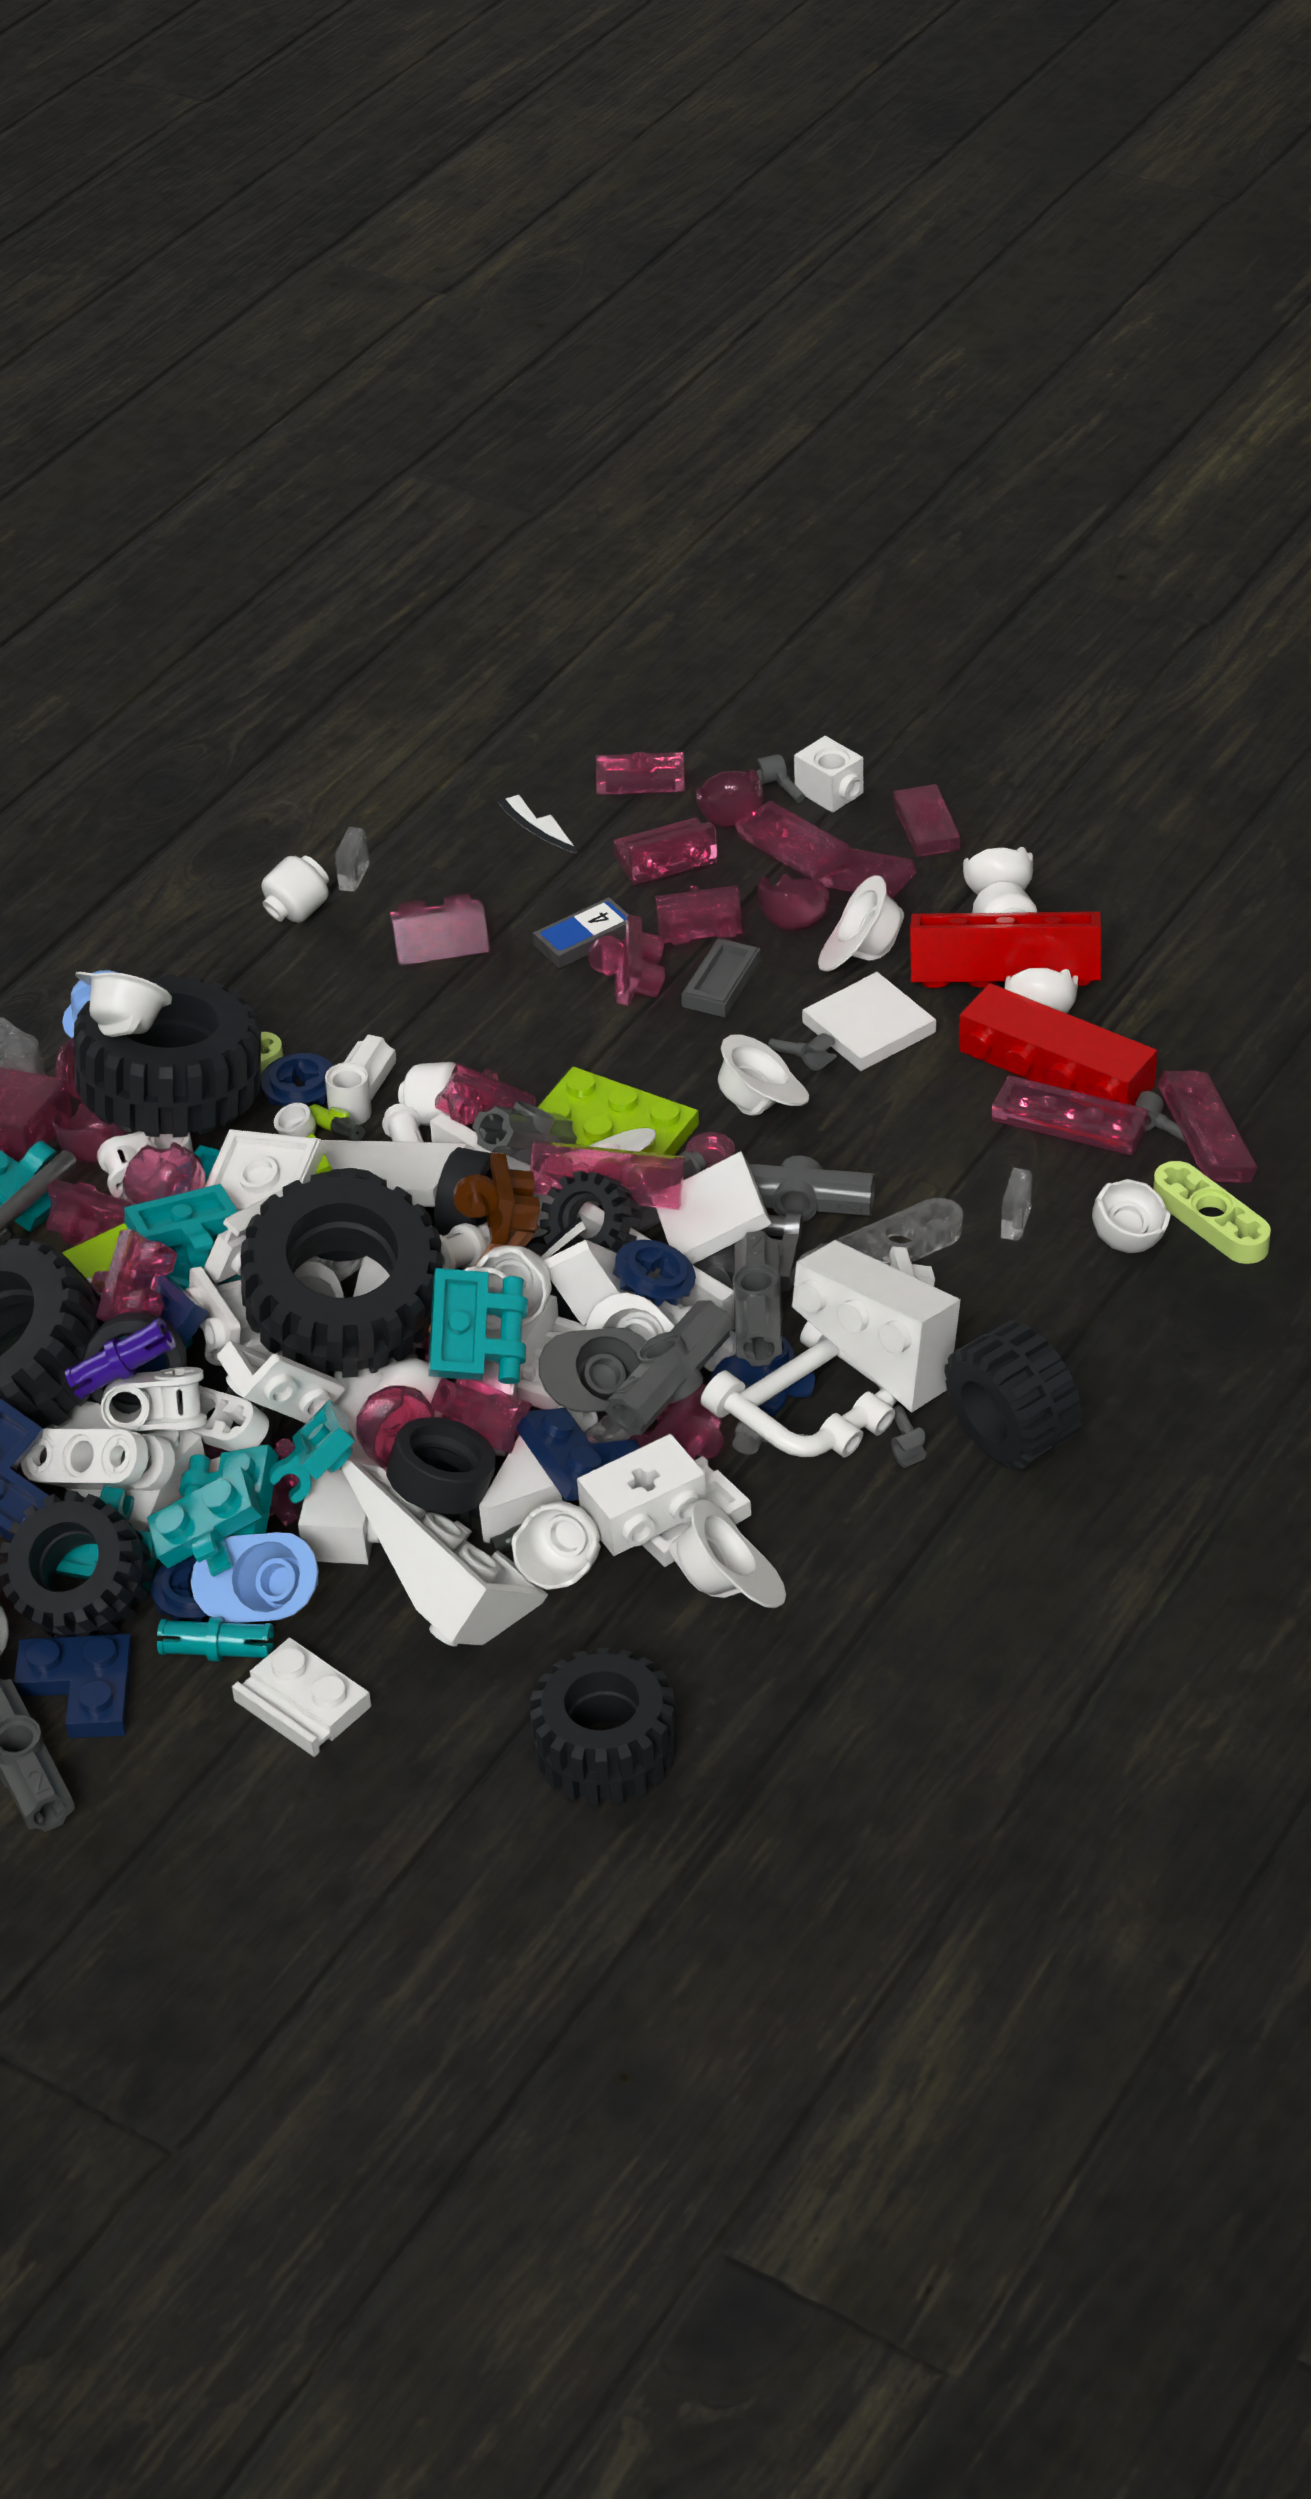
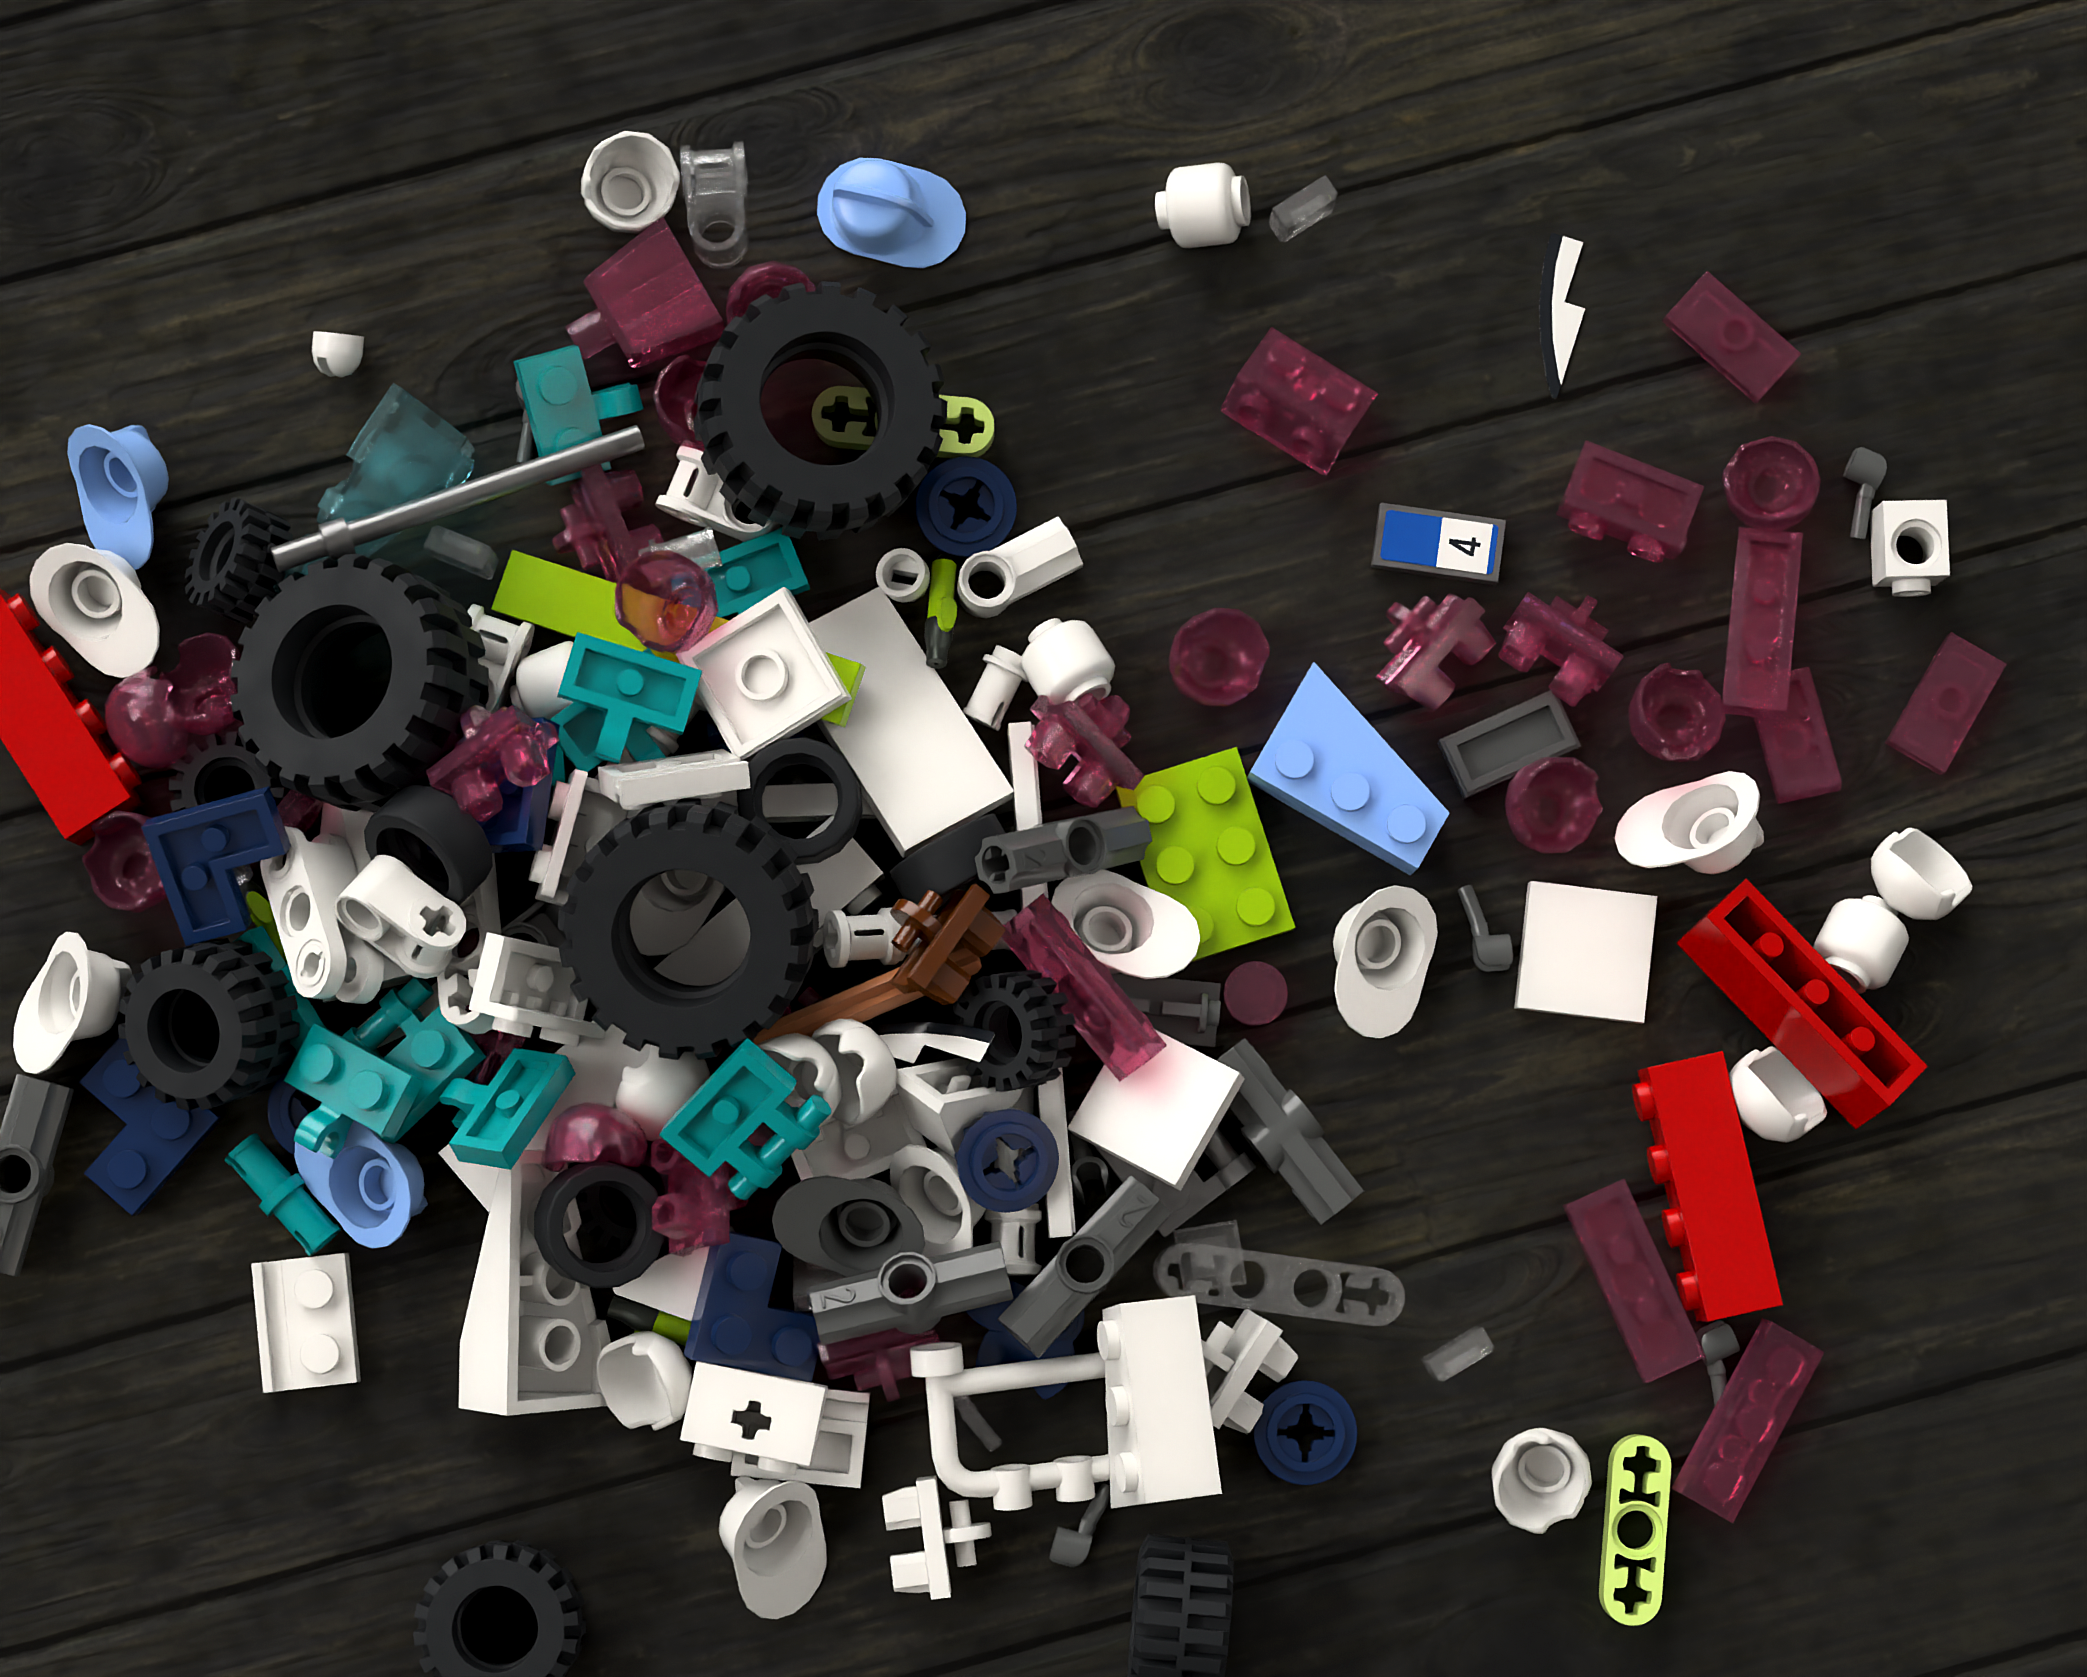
camera: 35 degrees right, 40 degrees up
dark purple pin [65,1318,176,1400] -> none
white piece [75,972,172,1037] -> none
none -> white hips [882,1475,992,1600]
none -> clear pink hair [1169,608,1270,707]
none -> light blue wedge [1247,662,1449,875]
none -> dark blue gear [1253,1380,1357,1485]
none -> clear pink hair [1505,757,1603,854]

